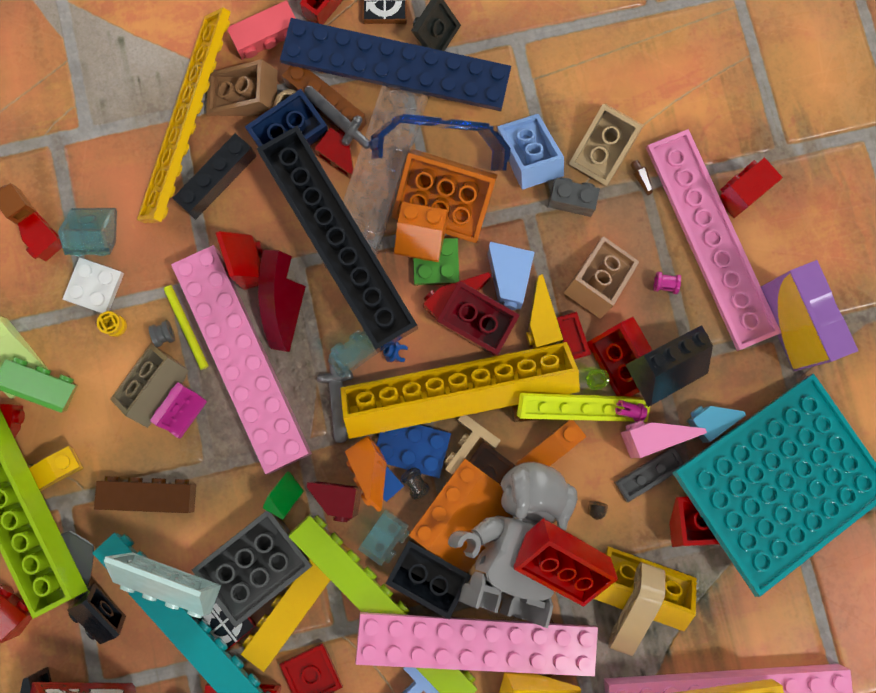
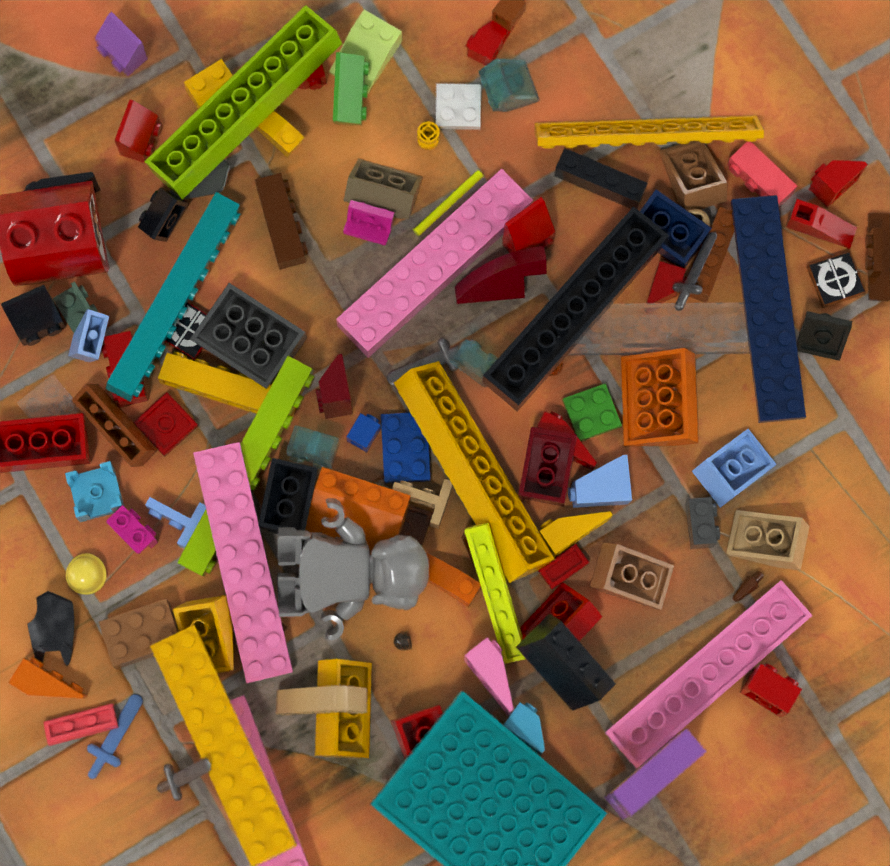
camera: 70 degrees right, 5 degrees down
light aqua slope [104,552,221,618] -> none
dark grey wheel [148,320,175,347] -> none
green slope [263,471,304,520] -> none
orange slope [345,435,387,512] -> none
clear blue windscreen [370,114,511,171] -> none
blue plate [383,341,408,362] -> none
orange slope [394,202,448,263] -> none
clear smoke bush [401,468,430,499] -> none
red slope [514,518,618,607] -> none
clear neon green bush [586,368,610,390] -> none
dark grey tile [614,447,685,502] -> none
dark pink pin [615,400,647,422] -> none
dark pink bush [653,271,681,294] -> none

